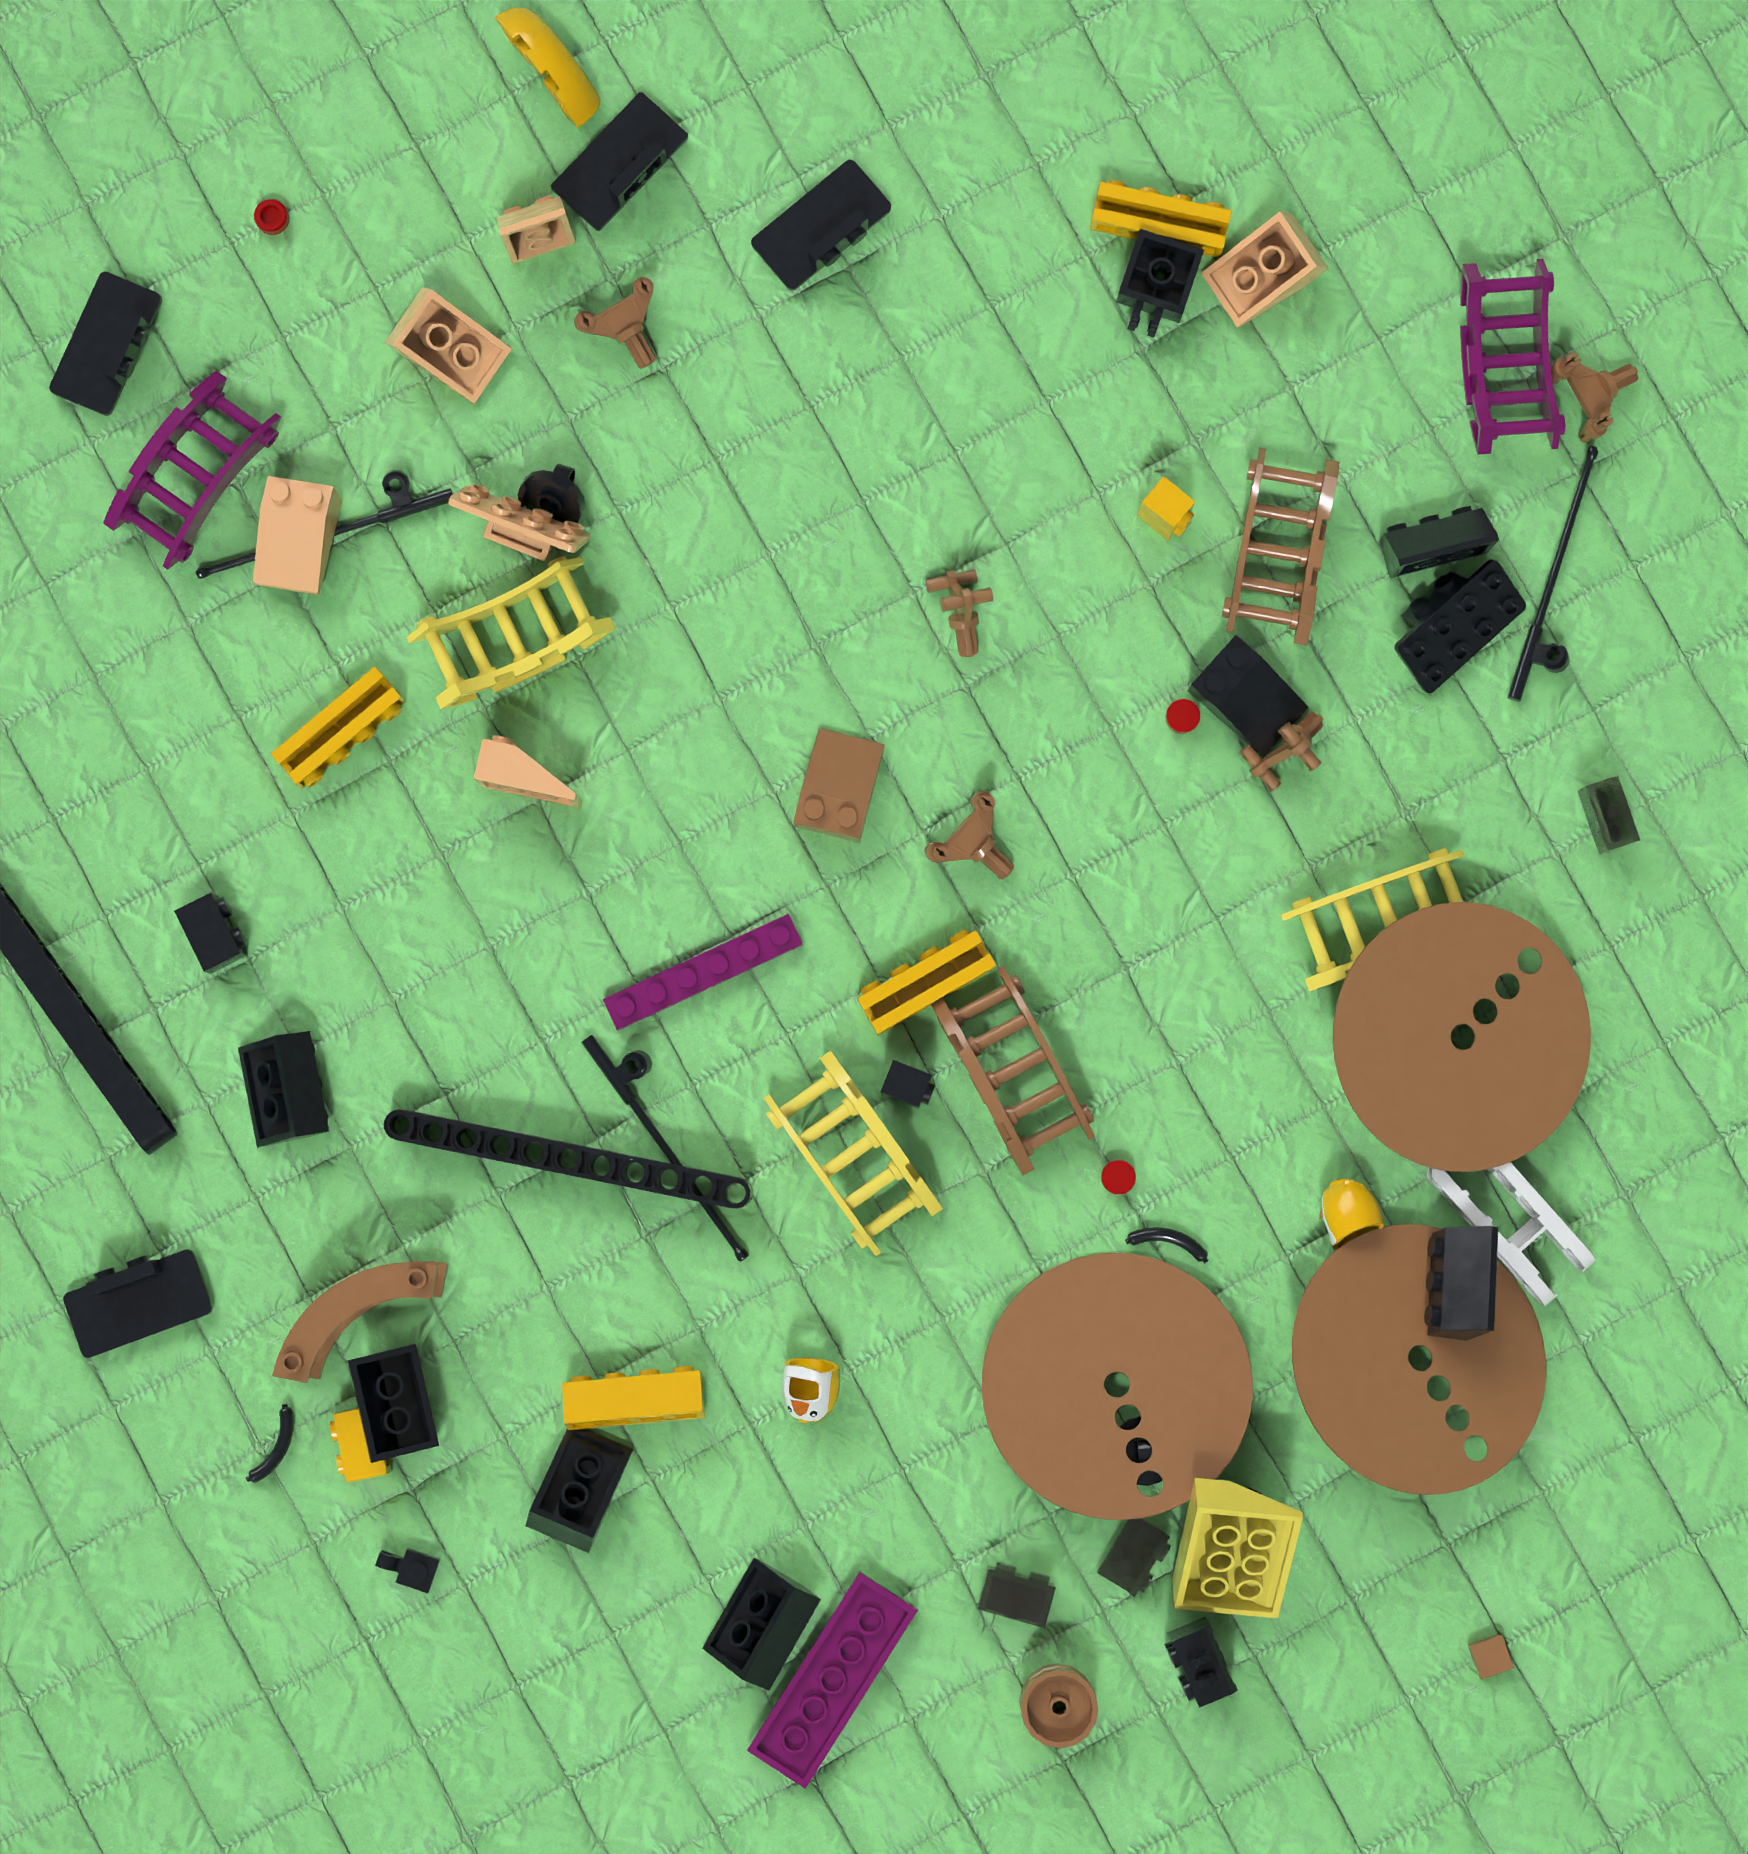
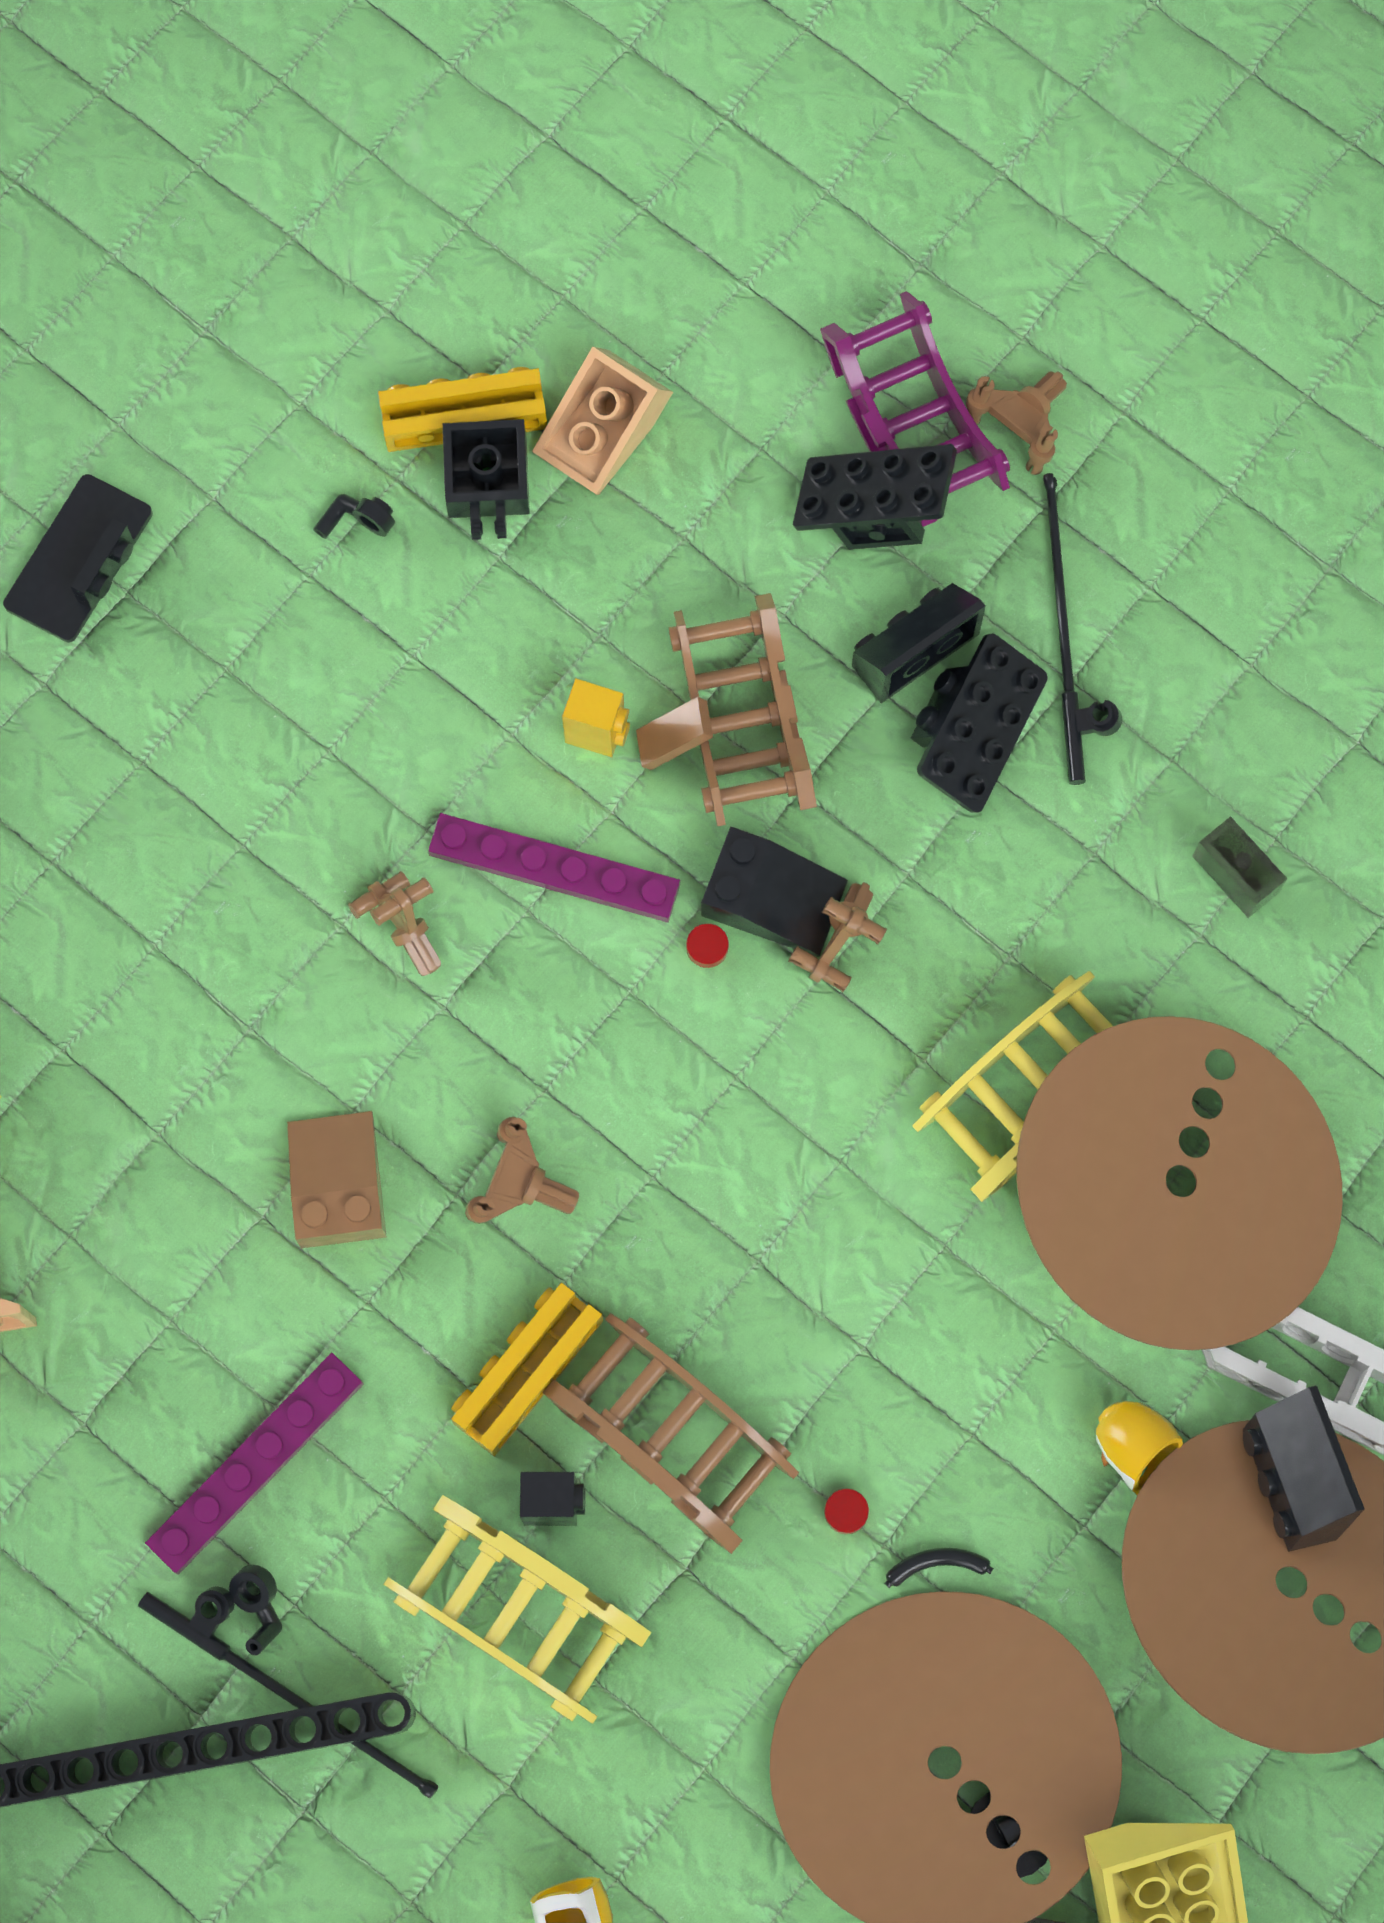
camera: 25 degrees left, 10 degrees down
none -> black plate [229,1565,282,1655]
none -> black plate [313,494,395,539]
none -> magenta plate [428,813,680,923]
none -> medium nougat tile [636,697,713,770]
none -> black bracket [793,444,957,550]

